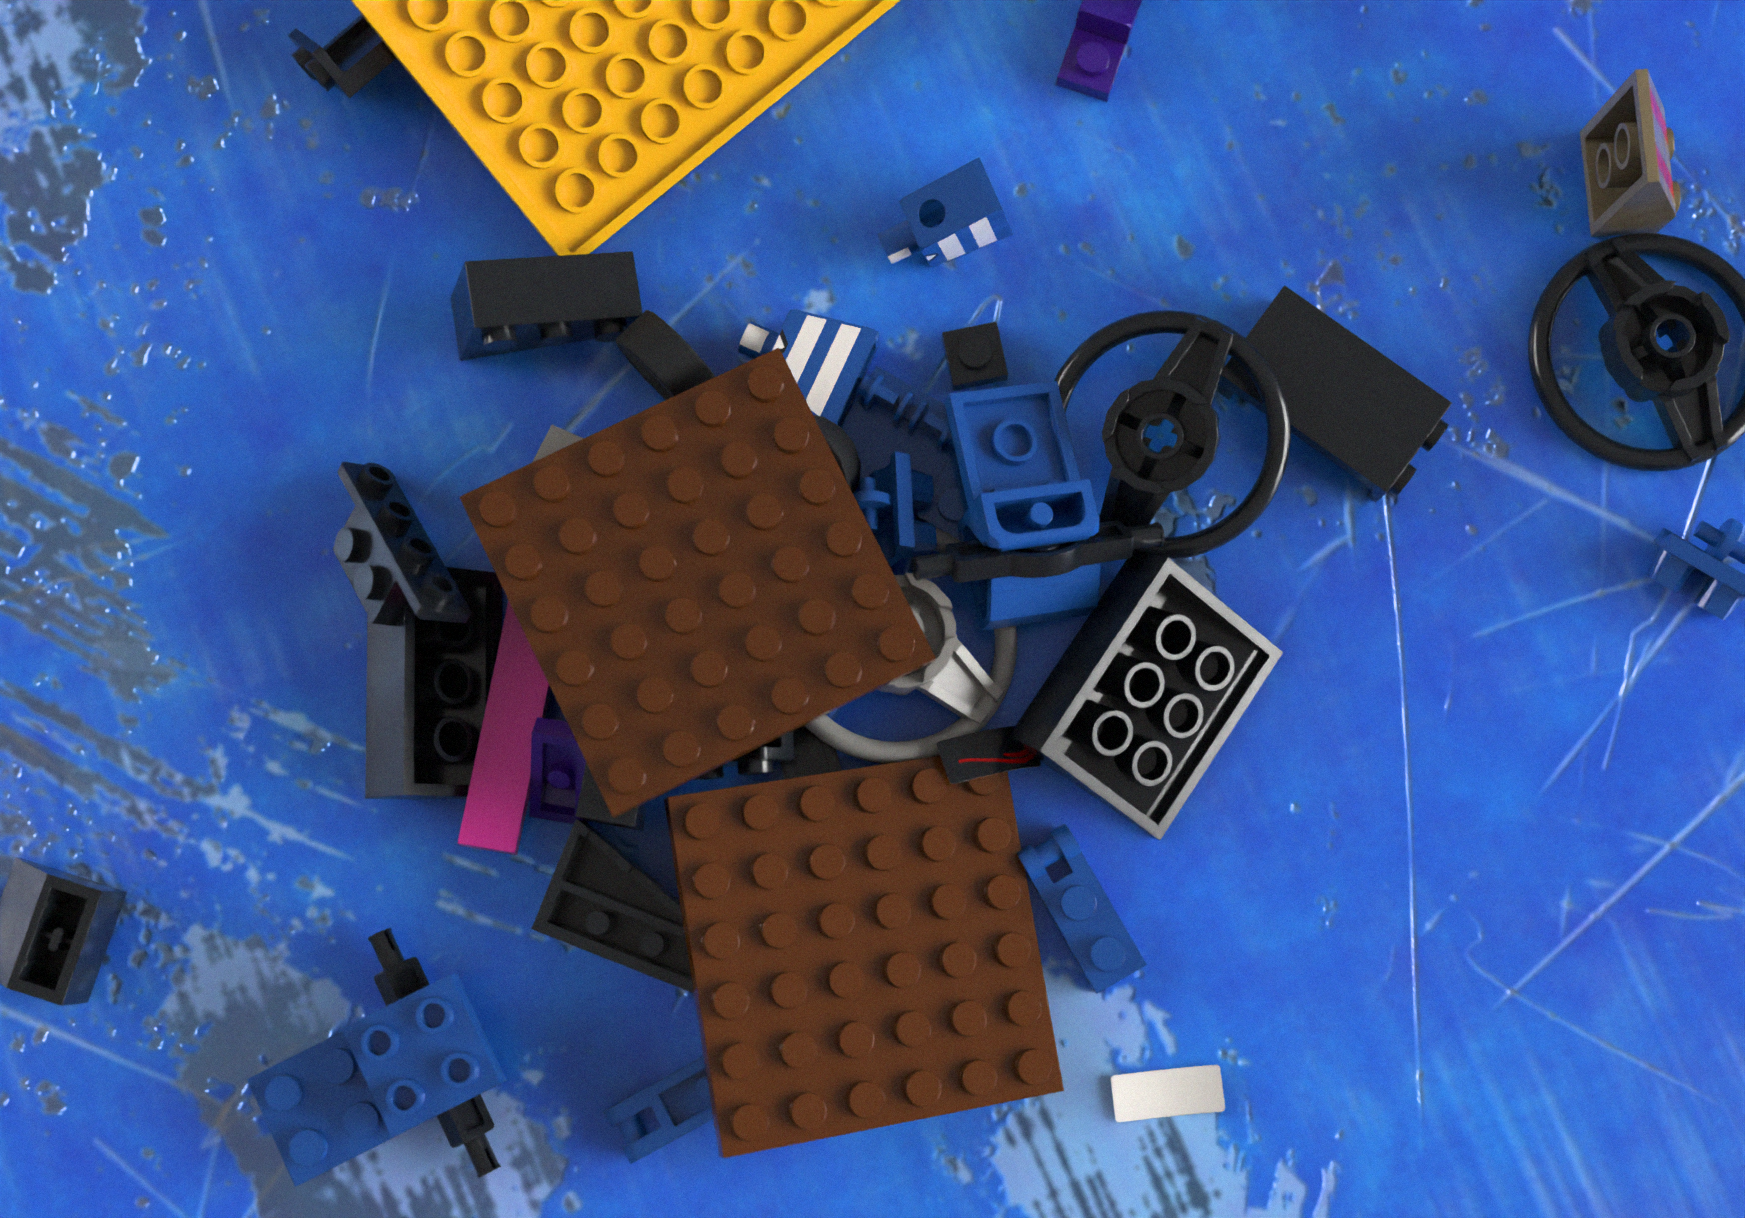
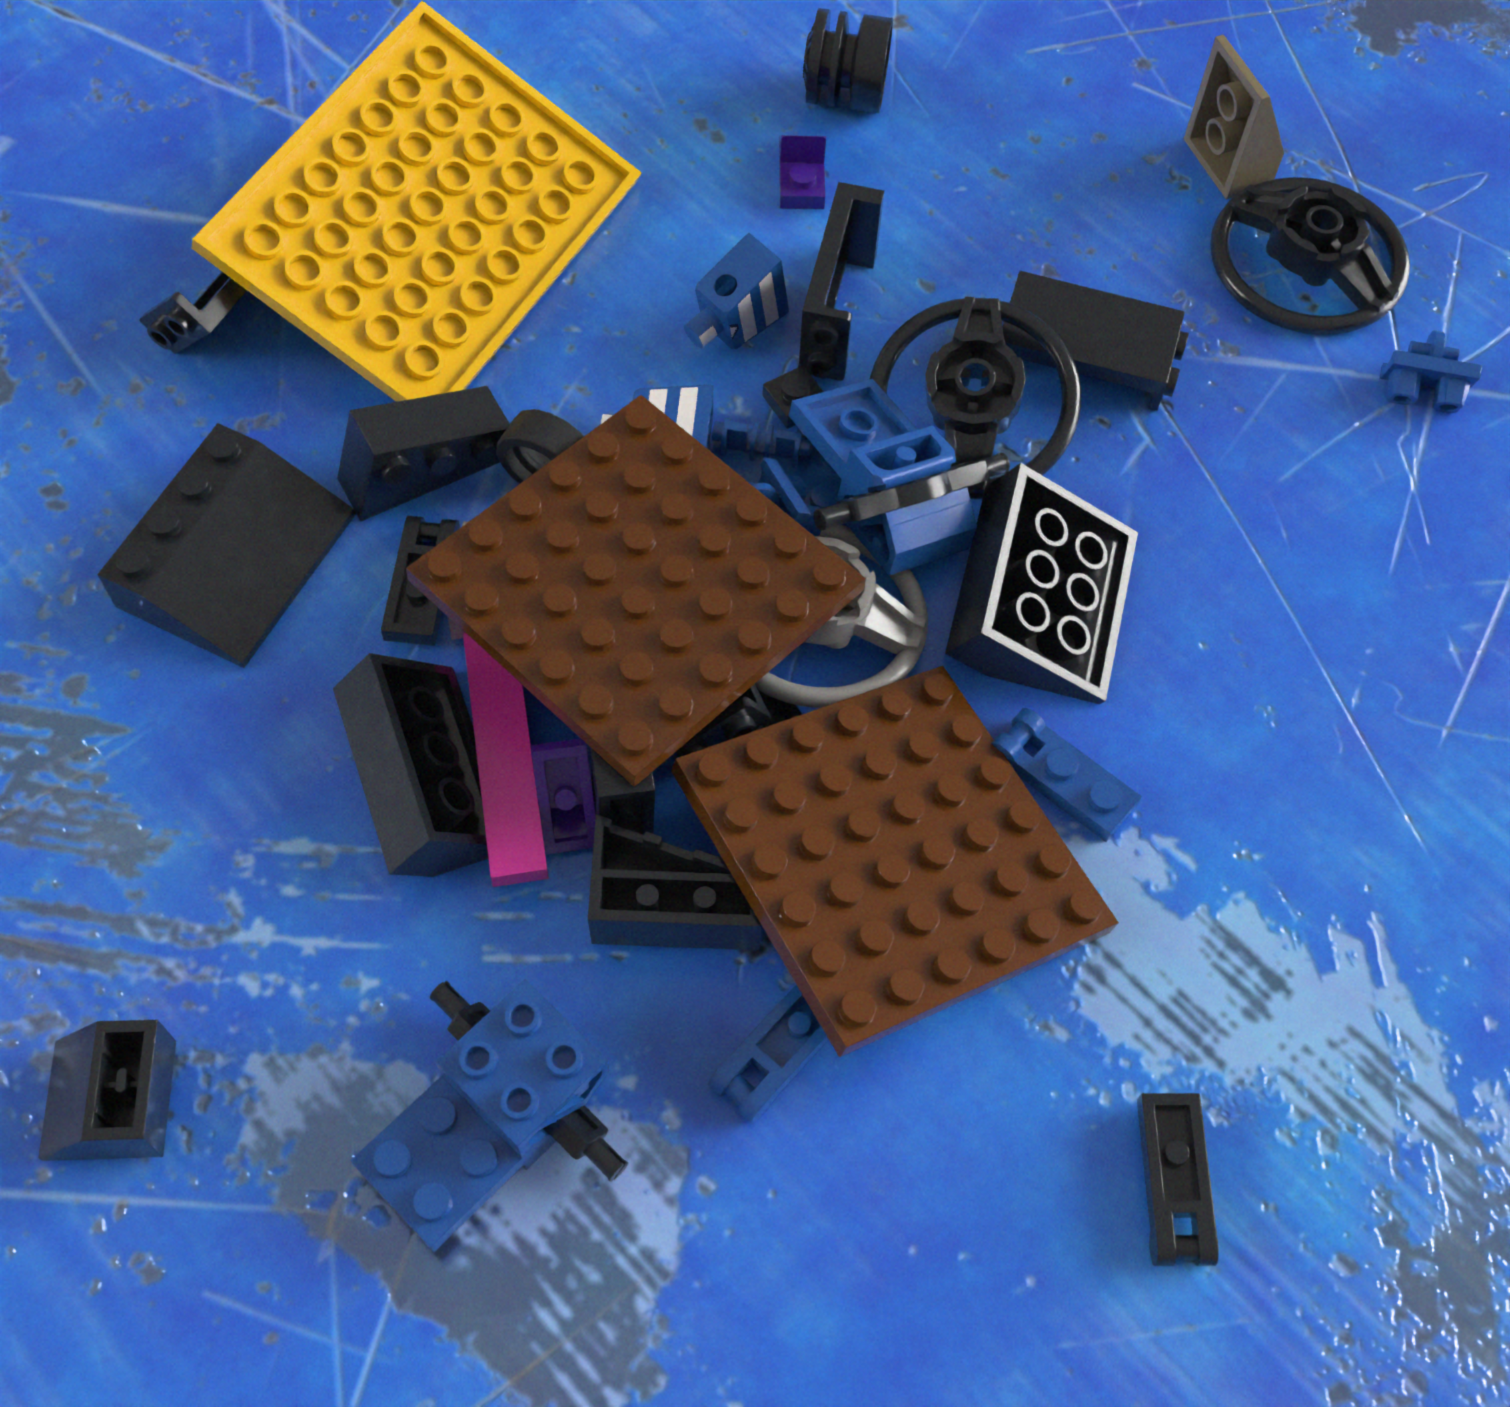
camera: 25 degrees left, 20 degrees down
black bracket [333,462,472,626] -> none
black sticker [936,726,1041,784] -> none
white sticker [1110,1065,1225,1122] -> none
none -> black slope [97,423,356,668]
none -> black plate [381,516,460,646]
none -> black panel [798,182,885,381]

